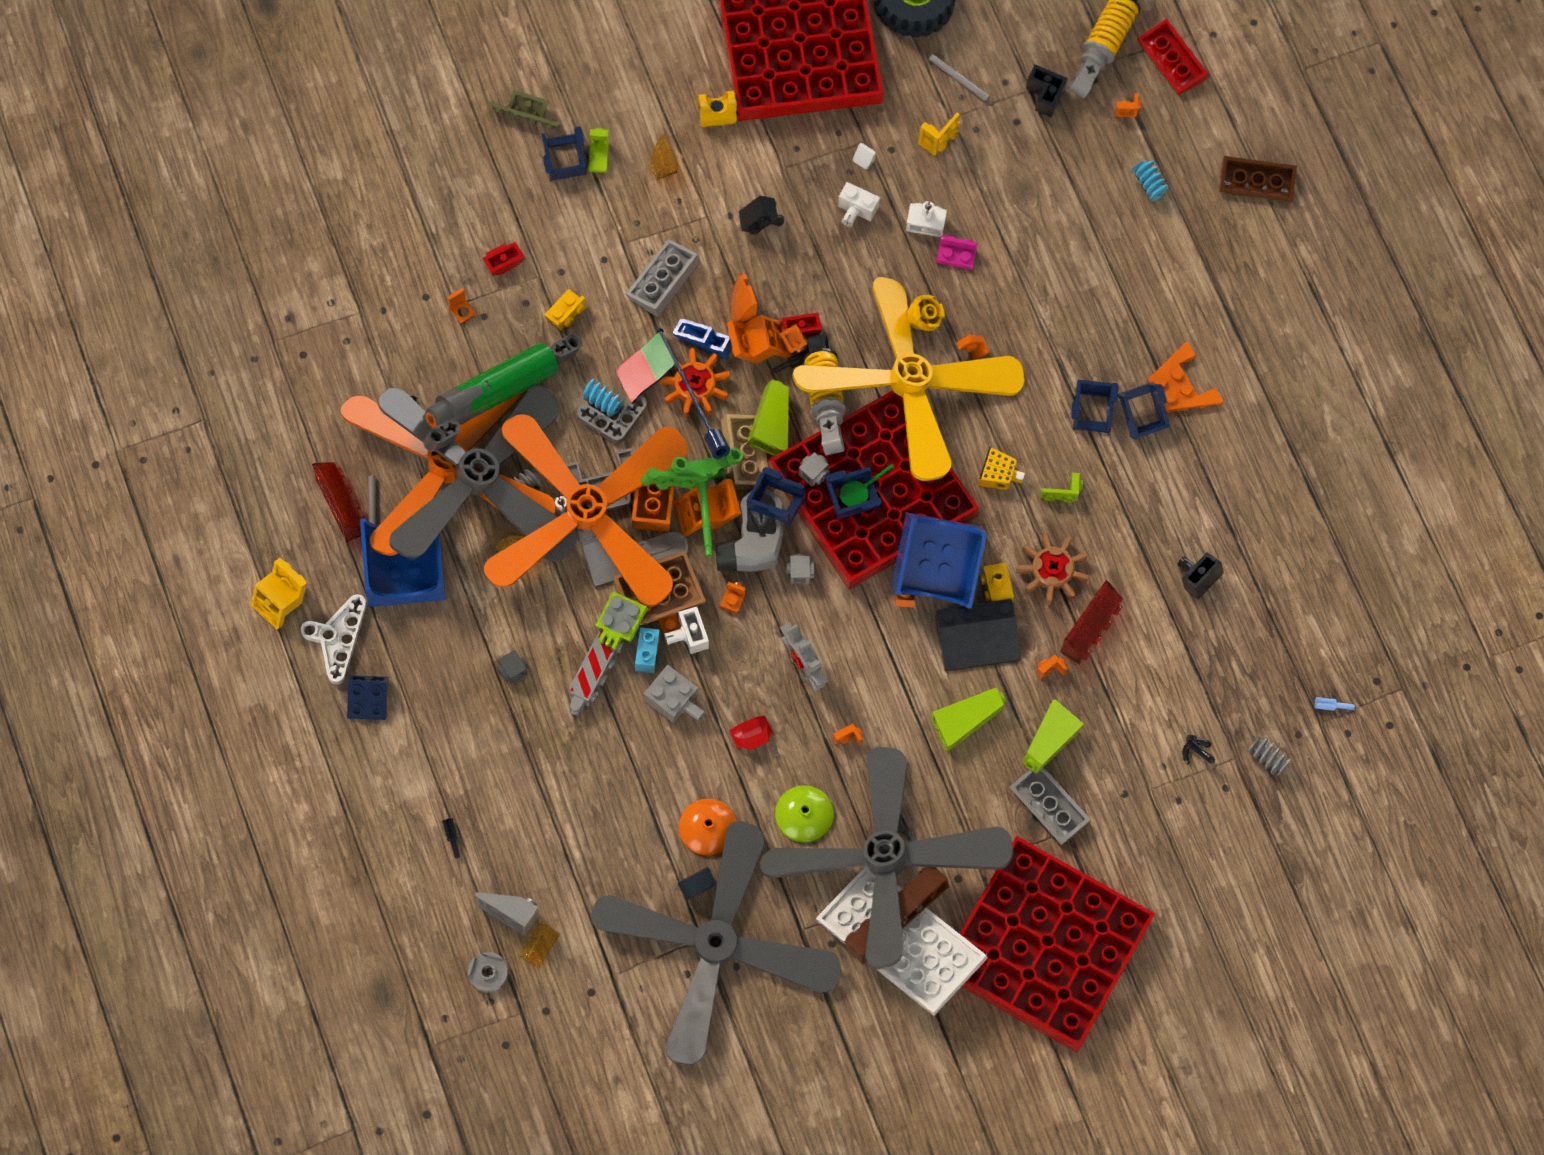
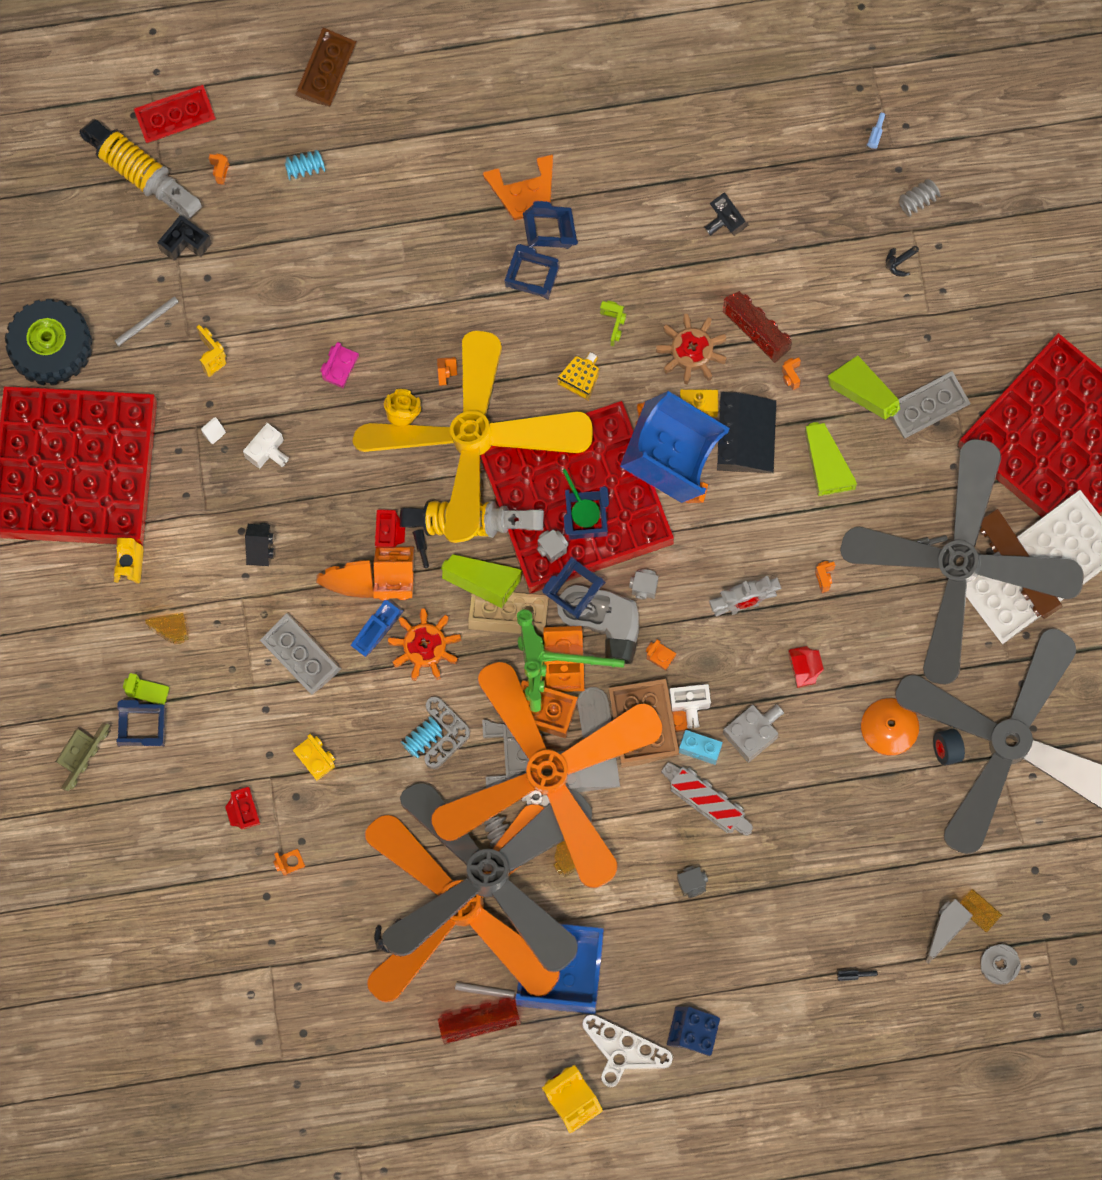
camera: 70 degrees left, 5 degrees up
piece [423,334,582,452] -> none
piece [595,591,648,650] -> none
flag [616,328,730,459] -> none
lime dish [775,785,834,843] -> none
orange bracket [780,324,807,353] -> none
white brick [906,201,947,237] -> none

